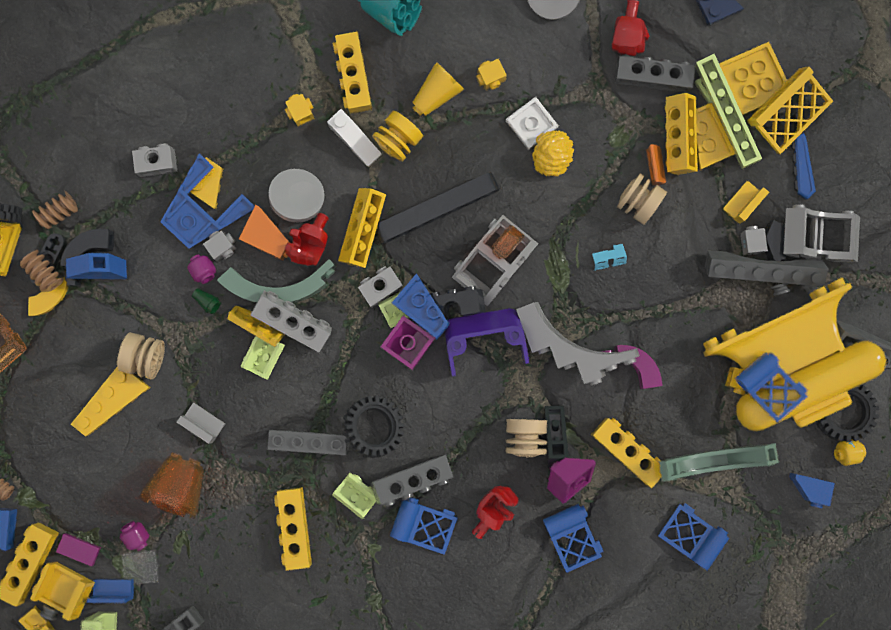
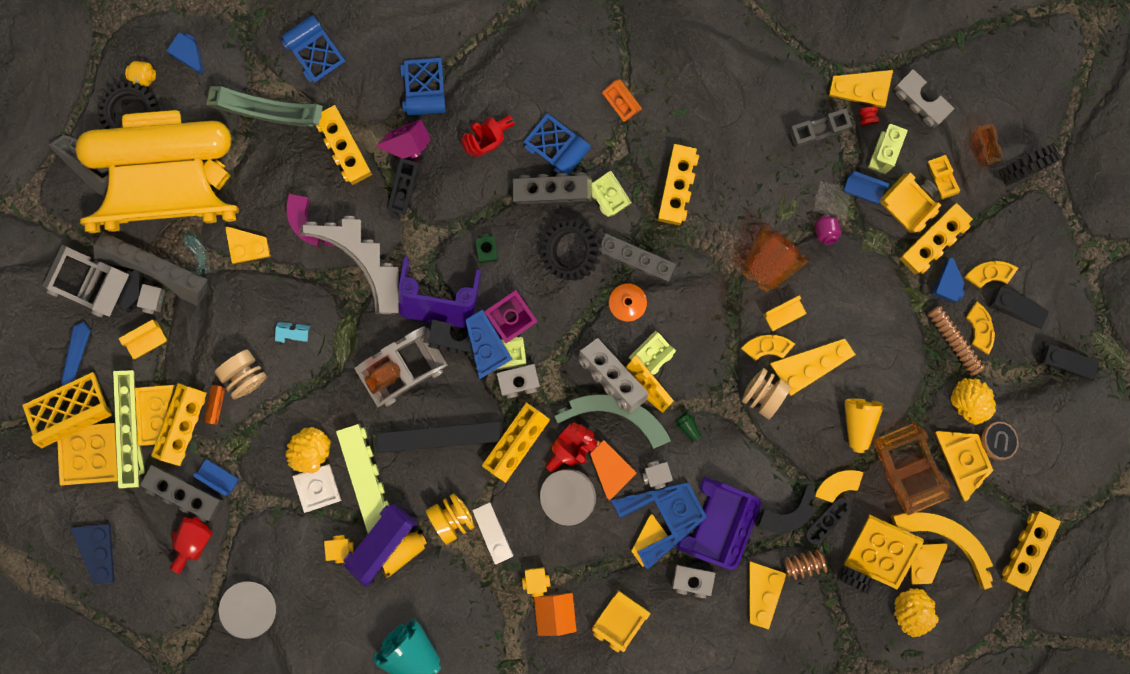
camera: 165 degrees left, 0 degrees up
medium nougat piece [20,250,64,292] -> none
magenta tile [56,533,101,566] -> none
blue slope [66,253,127,279] -> none
light grey panel [177,403,226,444] -> none
magenta head [187,255,216,284] -> none
yellow brick [333,32,372,114] -> none
tan wheel [506,419,547,457] -> none
blue piece [735,352,808,423] -> none
dark grey bush [771,283,790,296] -> none
none -> clear light blue arm [184,235,210,276]
none -> blue panel [193,459,240,496]
none -> yellow wing [225,227,271,264]
none -> yellowish green brick [336,424,390,533]
none -> dark purple windscreen [343,504,419,587]
none -> dark green brick [475,234,498,264]
none -> orange slope [534,593,576,636]
none -> yellow panel [592,590,651,652]
none -> orange slope [602,79,642,122]
none -> orange dish [609,284,647,322]
none -> dark purple windscreen [676,477,761,570]
none -> yellow tile [741,335,795,361]
none -> yellow wing [749,561,786,630]
none -> yellow panel [763,295,806,331]
none -> yellow cone [844,399,883,453]

